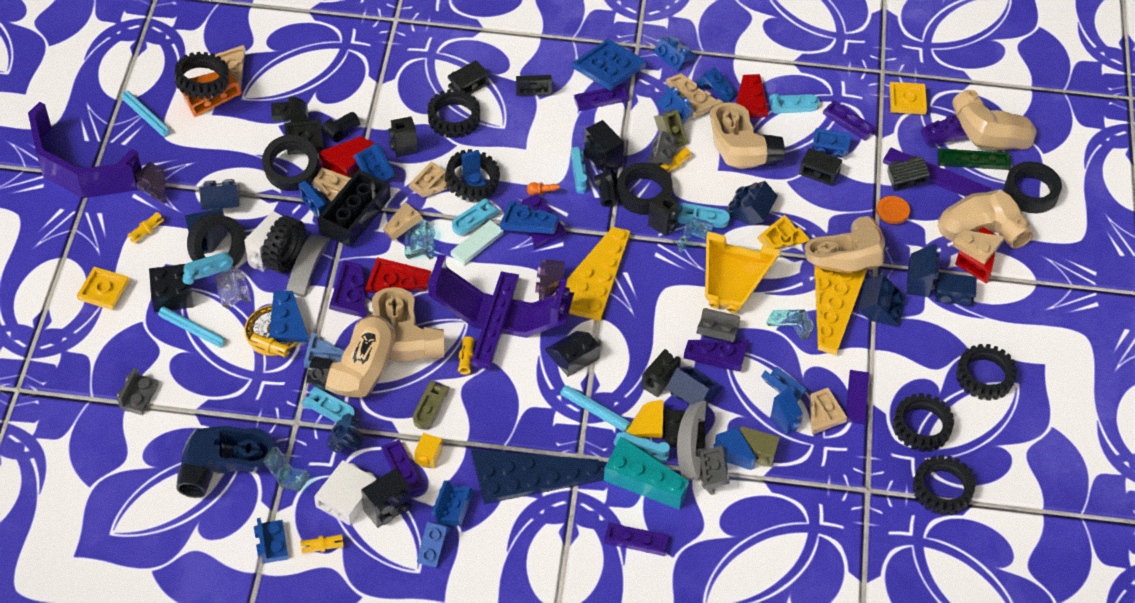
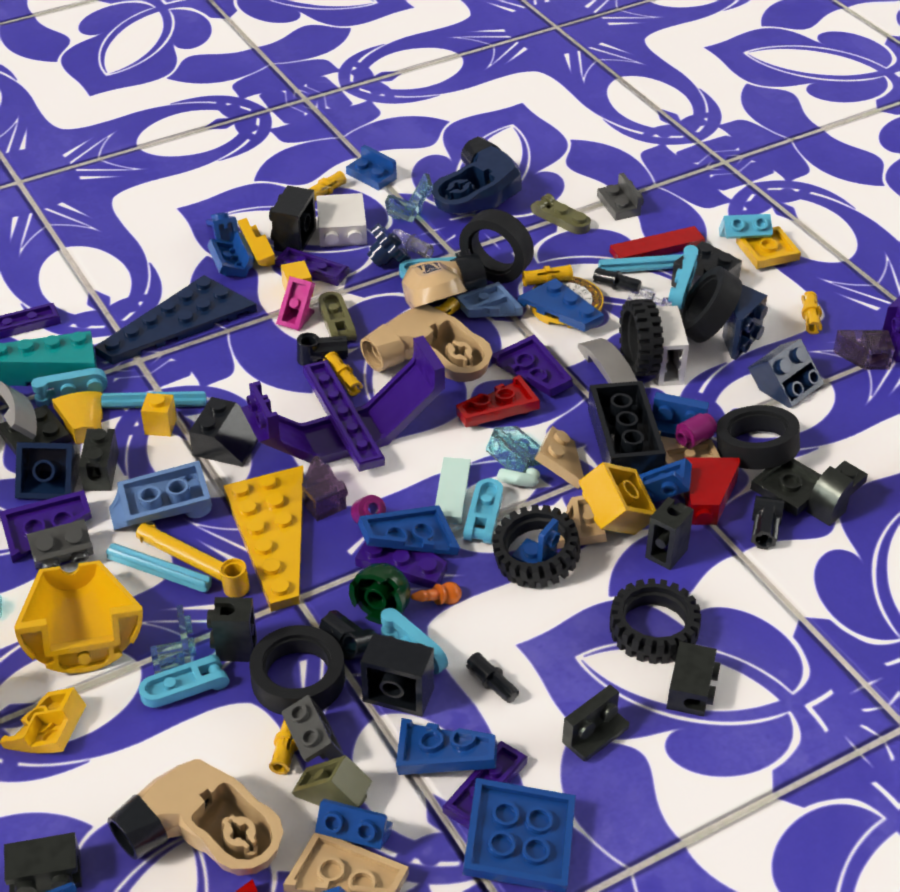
camera: 145 degrees right, 10 degrees down
dark blue slope [726,181,778,225] -> none
none -> medium azure axle [106,543,212,593]
none -> medium blue slope [109,461,212,530]
none -> yellow piece [136,523,250,598]
none -> yellow brick [141,393,177,437]
none -> yellow slope [238,218,275,267]
none -> dark pink slope [276,276,315,331]
none -> black piece [297,332,348,366]
none -> dark green cylinder [349,563,411,624]
none -> magenta brick [351,495,386,524]
none -> clear axle [392,229,434,258]
none -> blue wing [396,718,497,775]
none -> black tyre [459,209,534,283]
none -> black axle [466,652,519,703]
none -> light aqua arm [497,468,540,487]
none -> olive plate [530,193,591,234]
none -> yellow brick [578,462,656,535]
none -> black axle [593,267,642,293]
none -> red tile [609,226,705,259]
none -> magenta brick [675,413,717,449]
none -> medium azure bracket [719,214,773,239]

